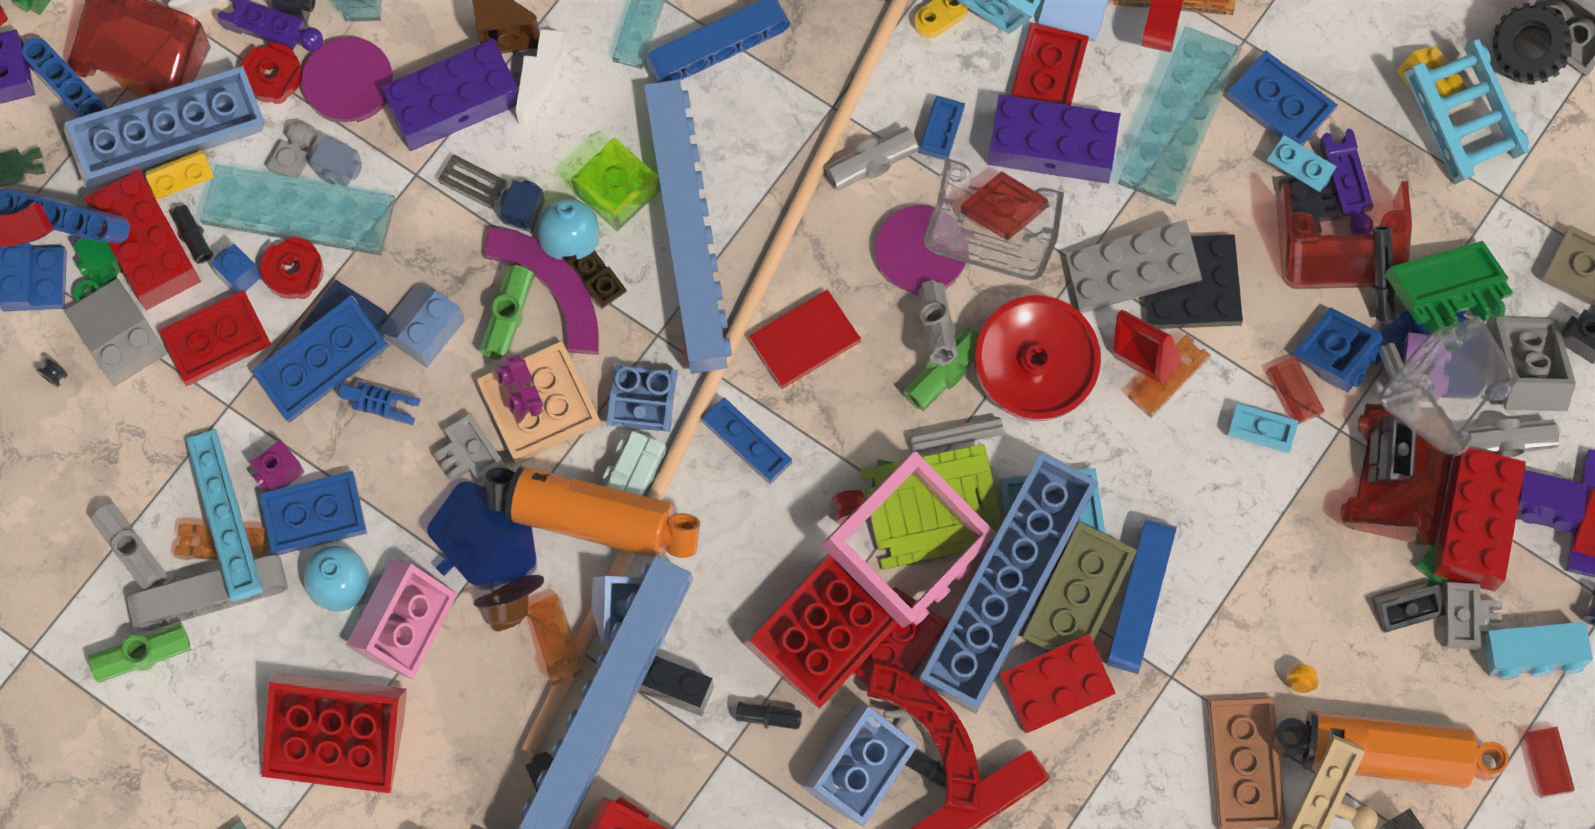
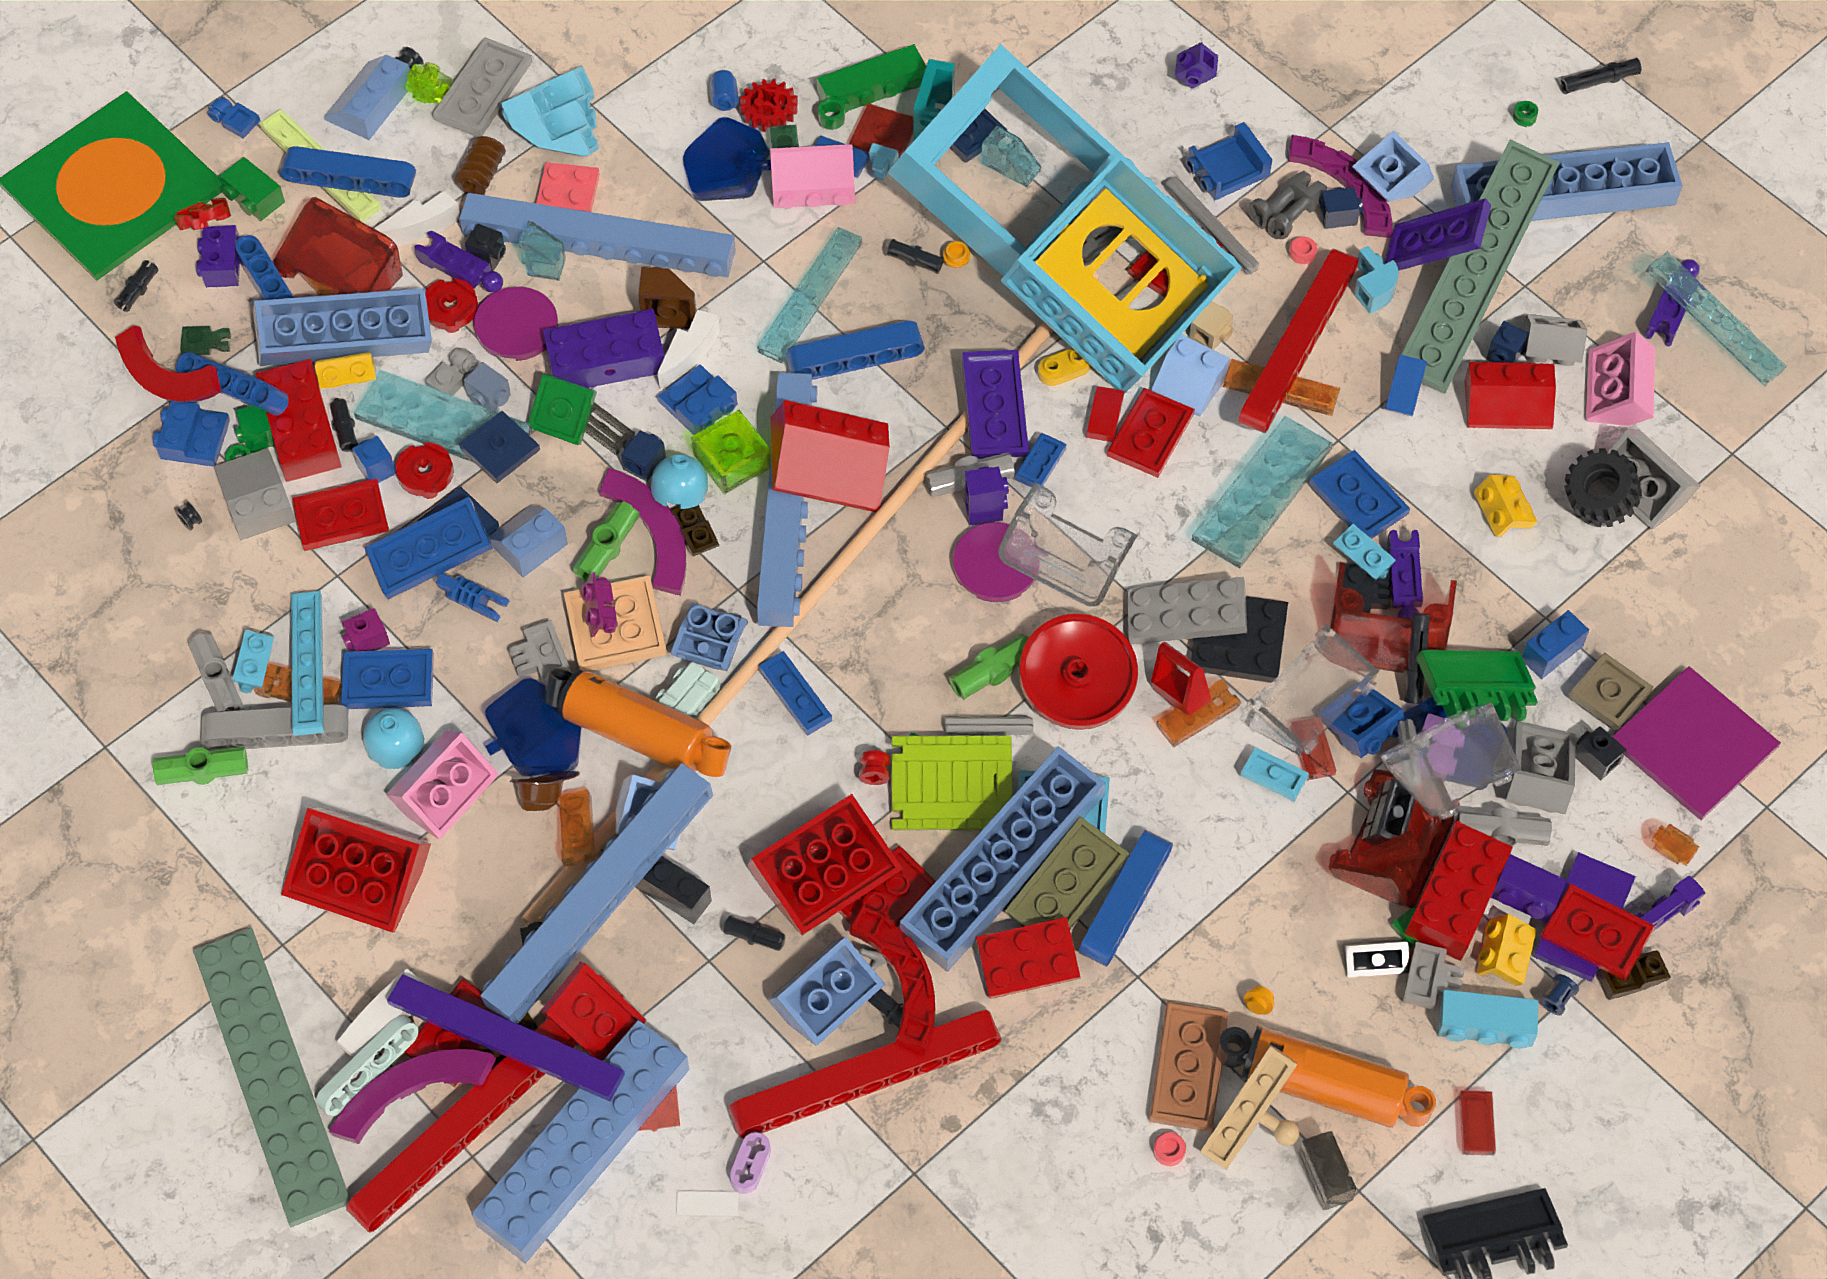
camera: 10 degrees right, 10 degrees down
red tile [748,289,861,389] -> none
bright pink window [821,451,996,628] -> none
light grey piece [917,280,958,366] -> none
clear red tile [961,171,1049,241] -> none
dark purple brick [988,95,1121,184] -> none
medium azure fence [1404,39,1530,185] -> none
none -> medium azure hinge [232,630,274,693]
none -> dark blue plate [459,410,540,483]
none -> green tile [527,373,597,445]
none -> blue plate [658,364,738,437]
none -> slope [770,400,890,512]
none -> dark purple piece [961,350,1029,459]
none -> dark purple brick [964,466,1009,526]
none -> red tile [1086,386,1125,442]
none -> clear windscreen [1240,624,1379,756]
none -> yellow bracket [1476,913,1537,986]
none -> blue brick [1522,610,1590,680]

